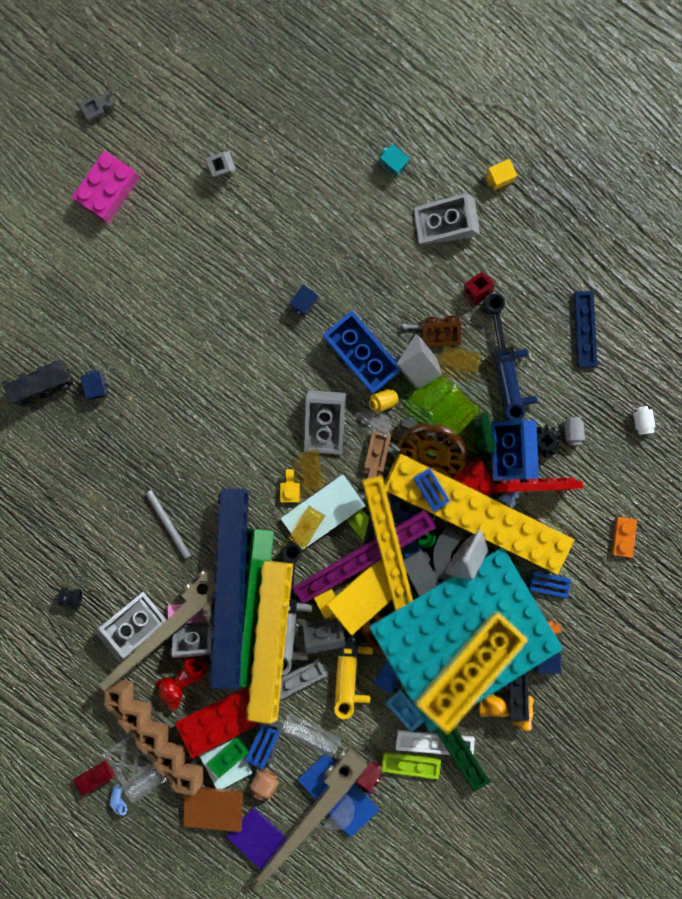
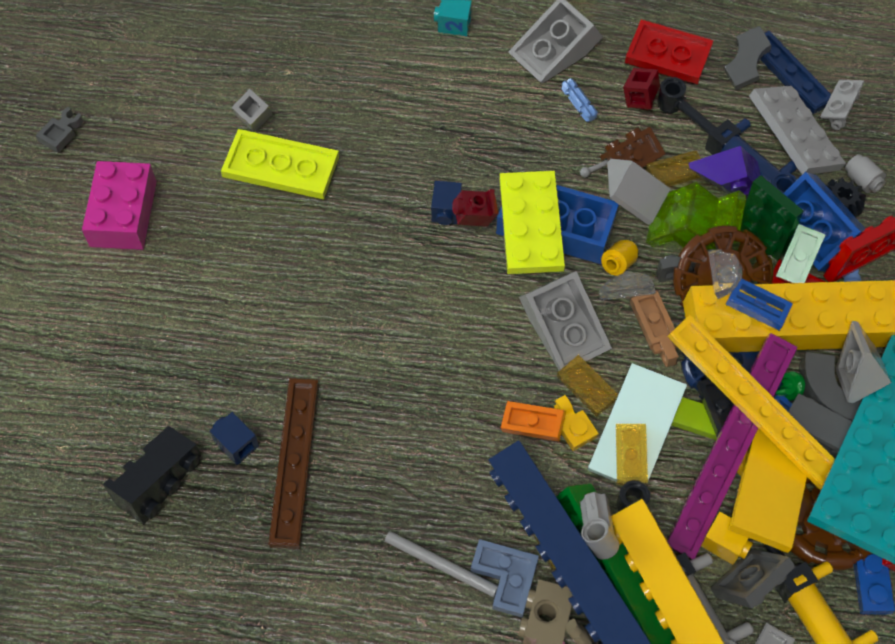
camera: 25 degrees left, 25 degrees down
none -> neon yellow plate [221,129,339,200]
none -> reddish brown tile [268,378,319,549]
none -> dark red brick [452,189,498,226]
none -> sand blue plate [471,539,539,618]
none -> neon yellow plate [499,171,565,274]
none -> orange plate [501,401,566,442]
none -> medium blue axle [561,78,598,122]
none -> light grey piece [580,492,619,560]
none -> red plate [625,19,714,85]
none -> dark purple slope [689,146,761,200]
none -> clear plate [708,249,743,299]
none -> dark grey tile [724,26,771,90]
none -> light grey plate [749,86,846,175]
none -> plate [776,224,825,283]
none -> light grey hinge [820,80,864,130]

